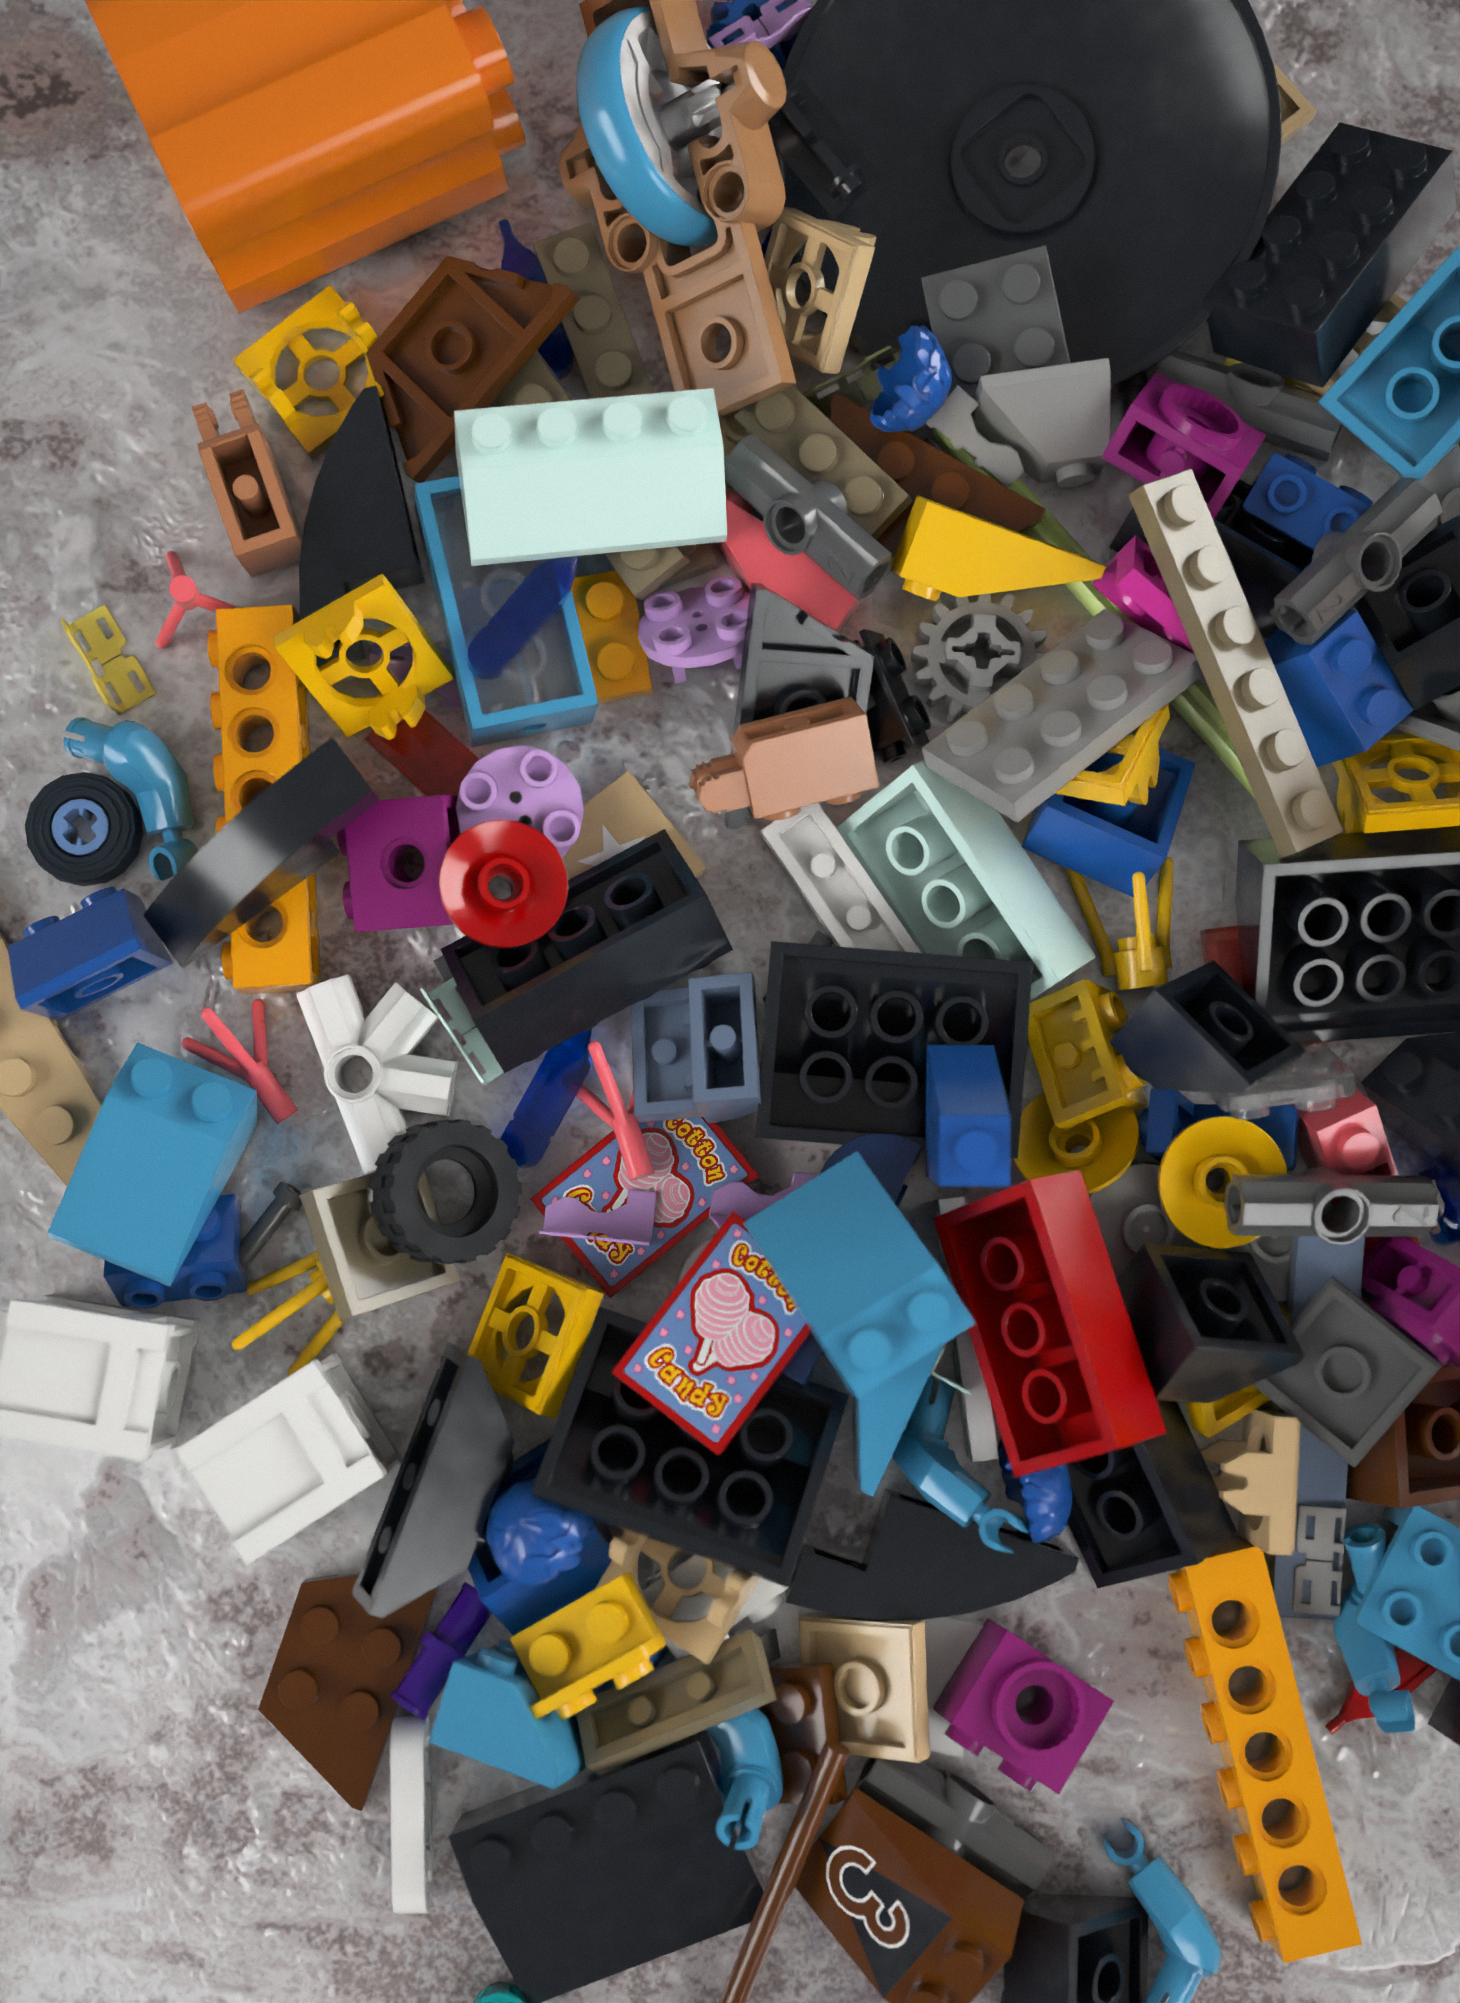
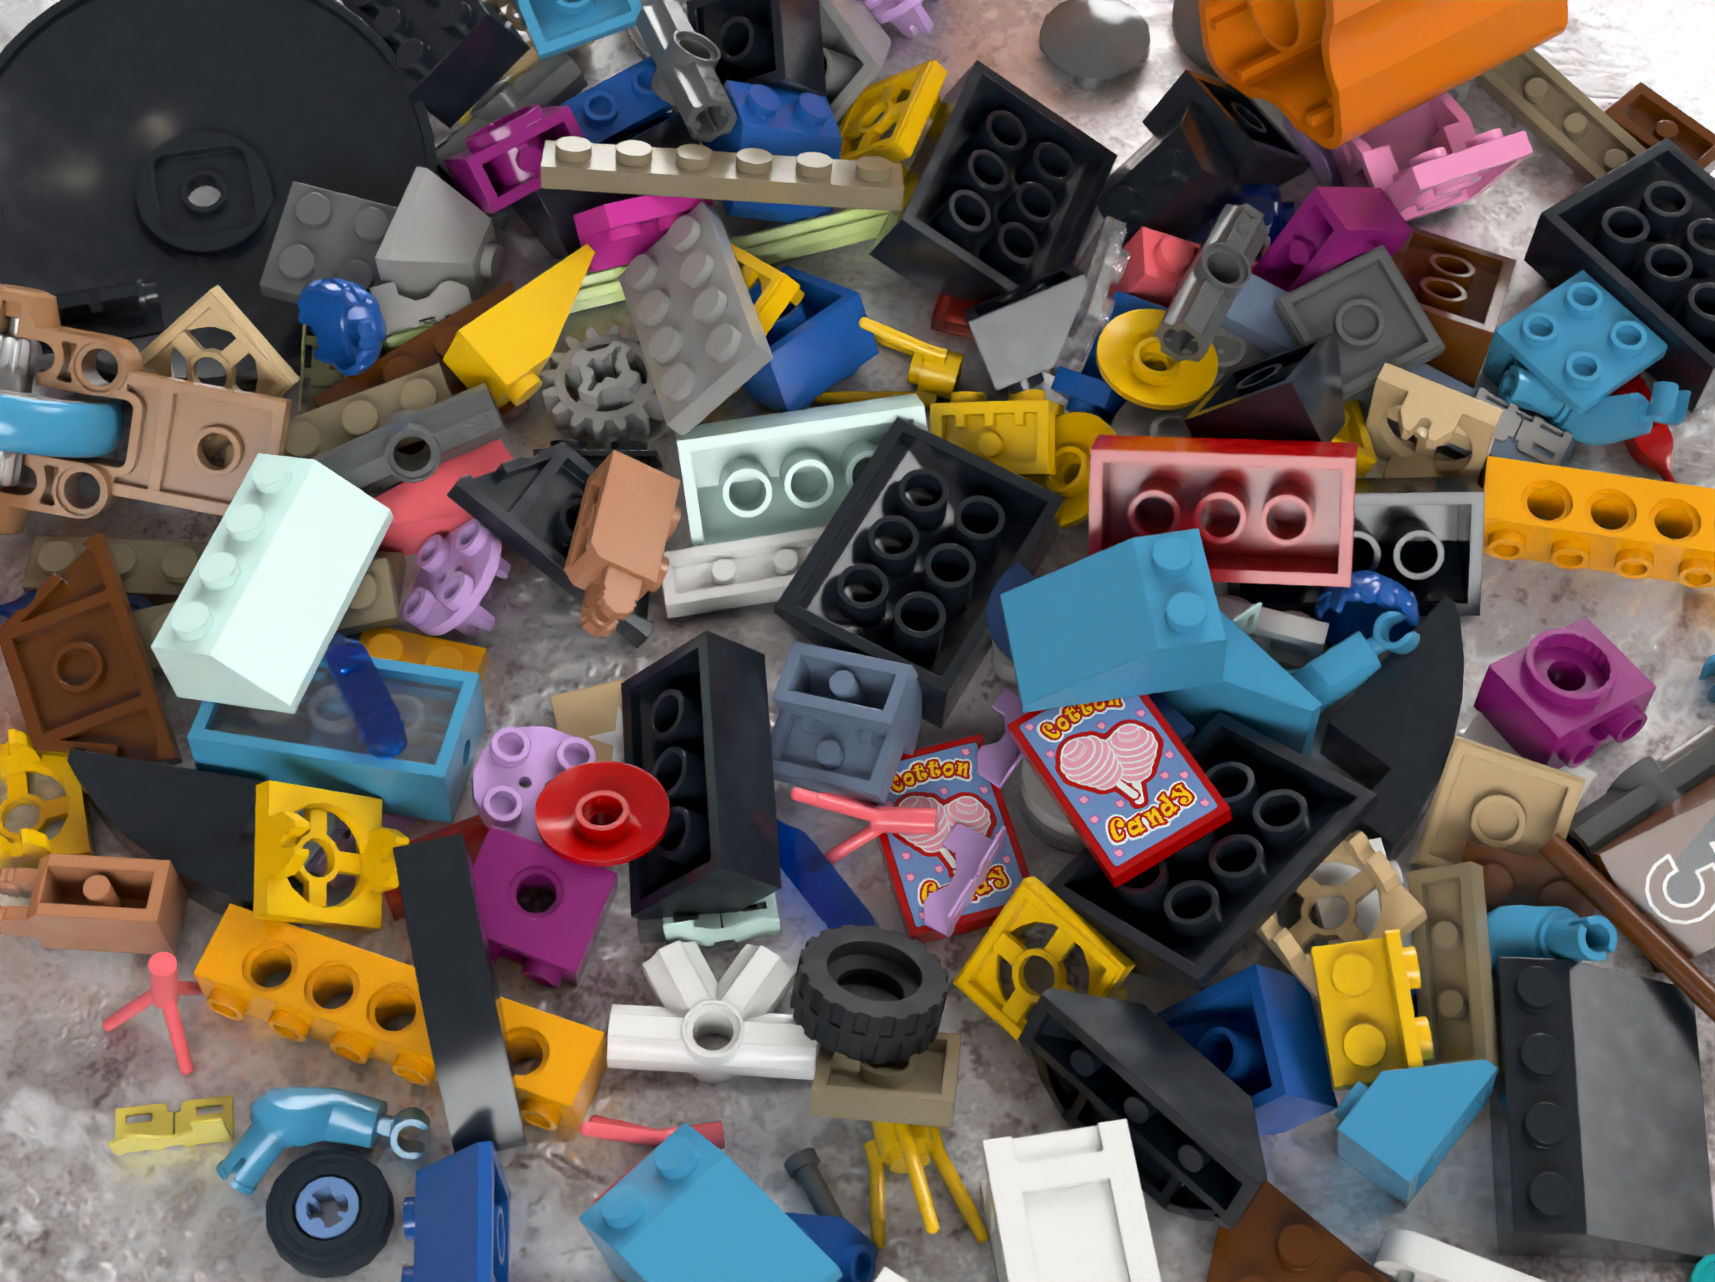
camera: 65 degrees left, 25 degrees down
dark purple pin [390,1582,492,1720] -> none
blue hair [486,1478,596,1585] -> none
blue slope [926,1045,1010,1186] -> none

